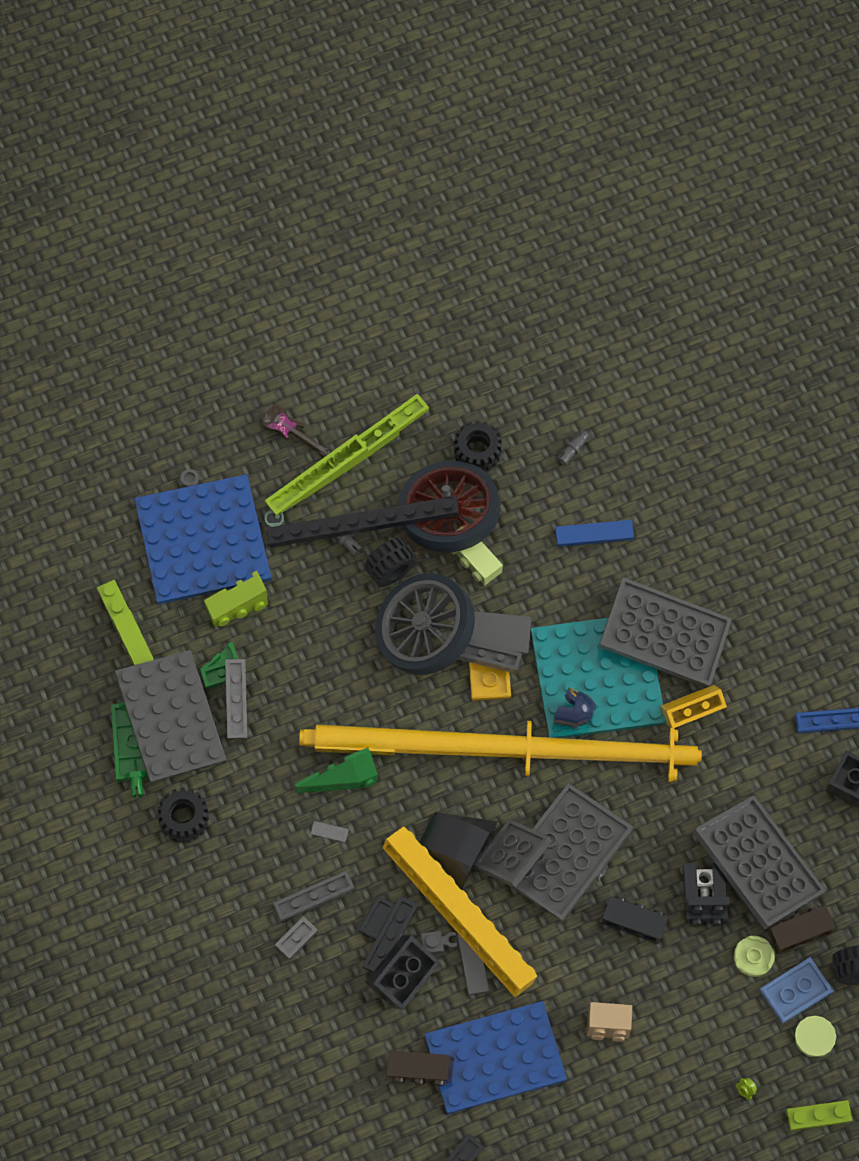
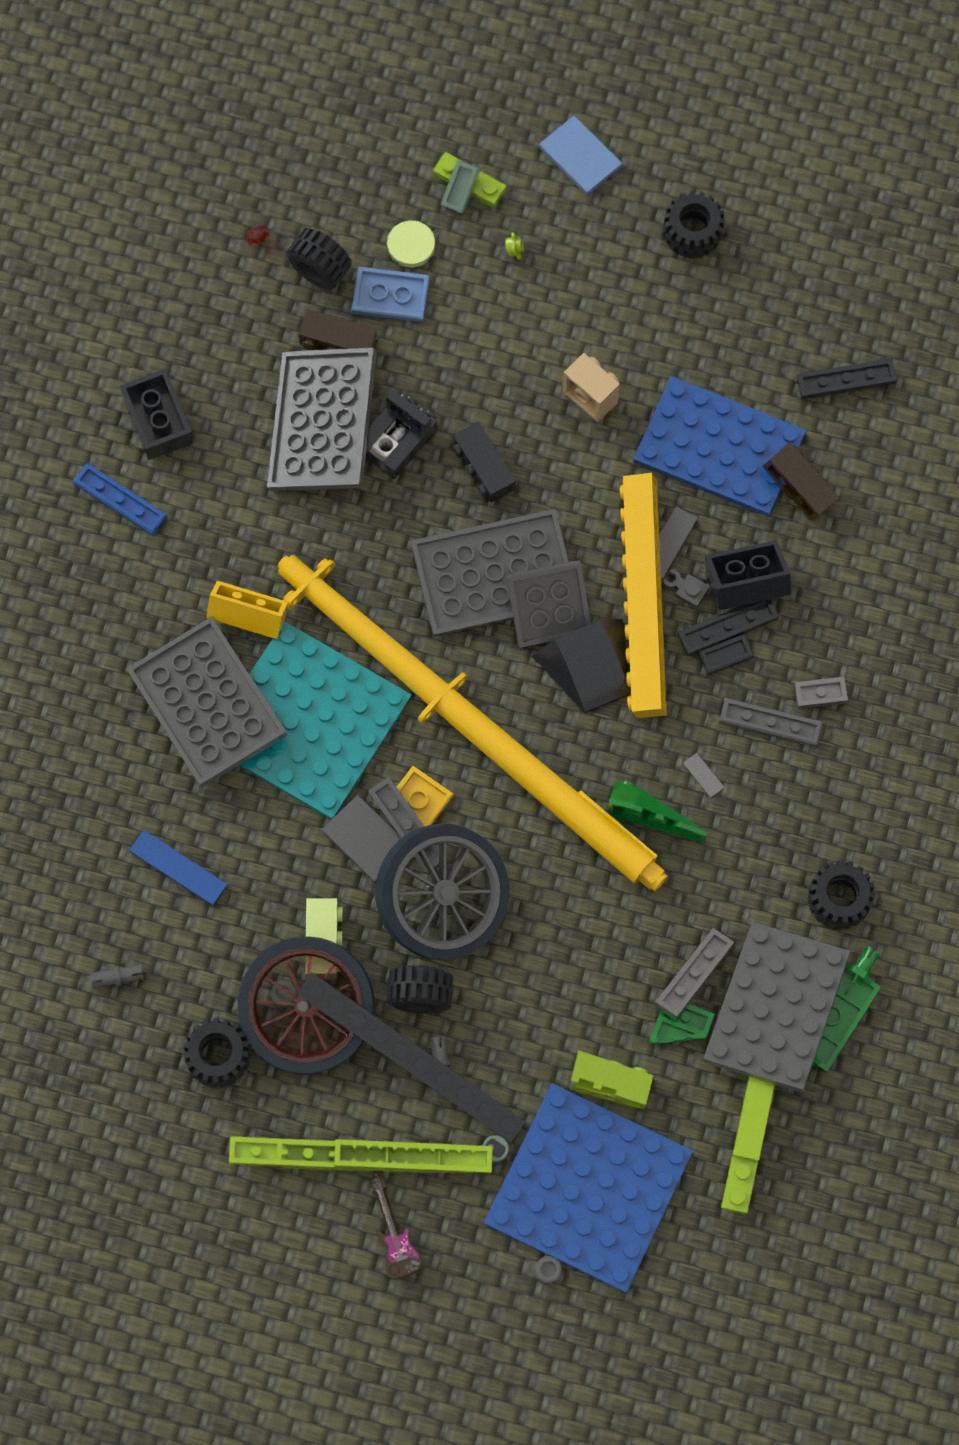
camera: 140 degrees left, 5 degrees up
dark blue helmet [553,687,596,728] -> none
yellowish green tile [734,936,775,977] -> none
none -> sand green tile [440,160,481,214]

